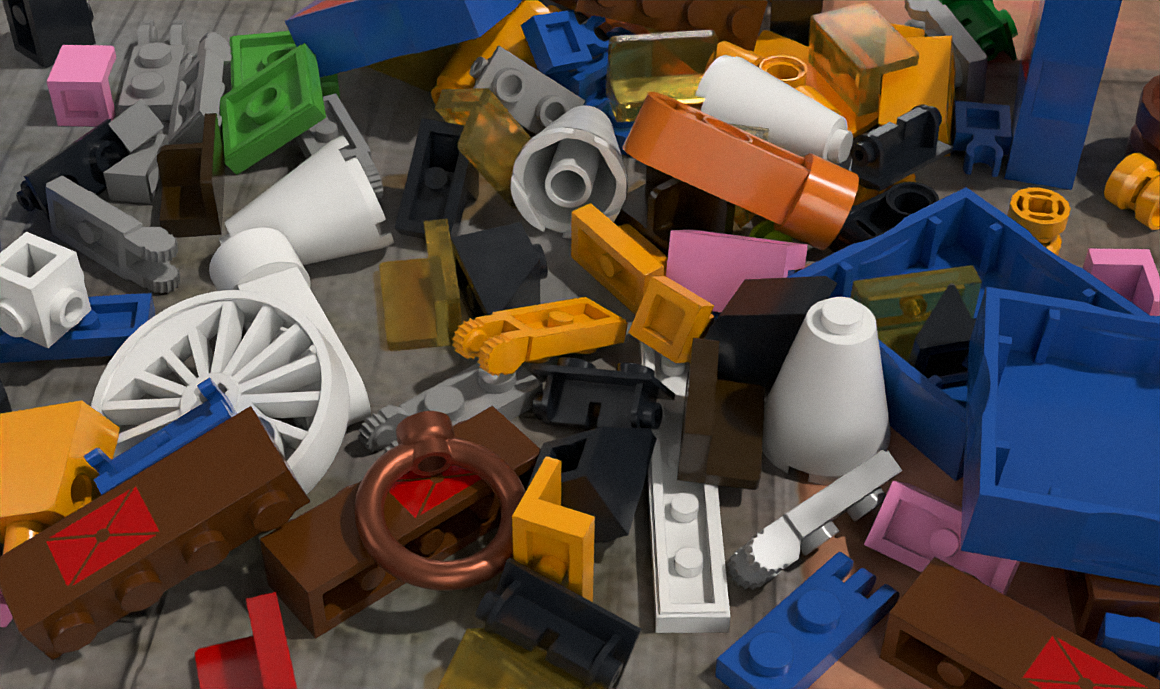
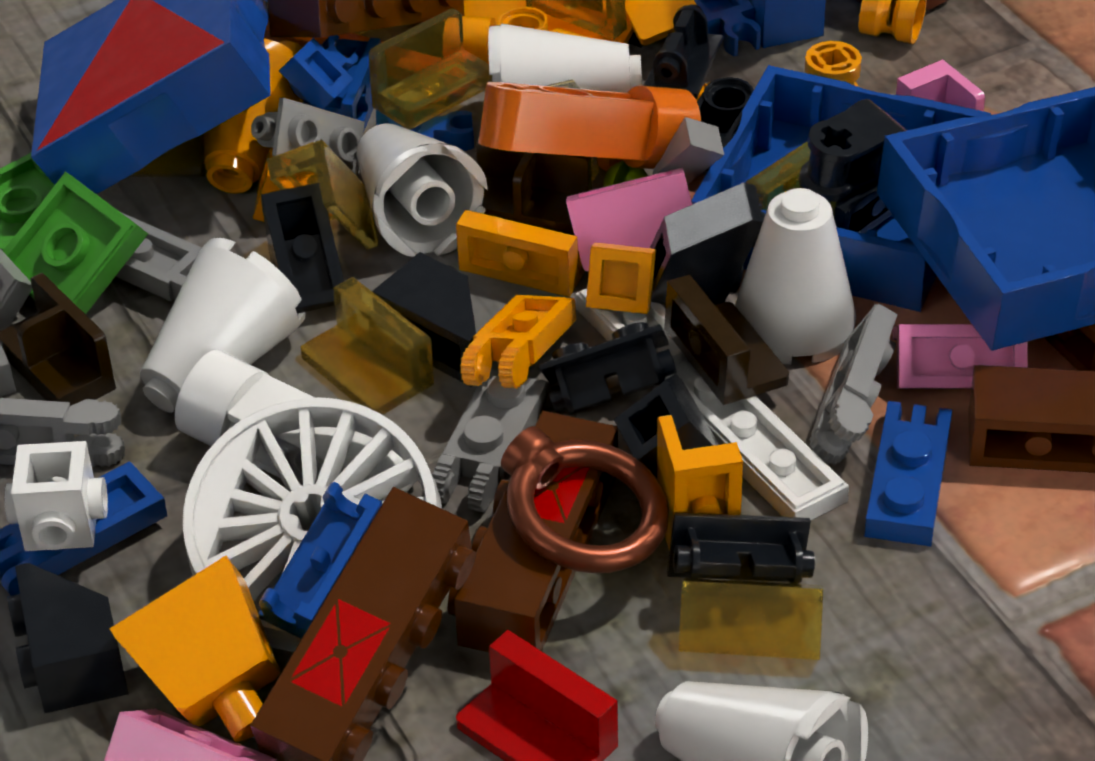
camera: 30 degrees left, 0 degrees up
none -> light grey piece [652,117,724,185]
none -> black piece [798,99,907,202]

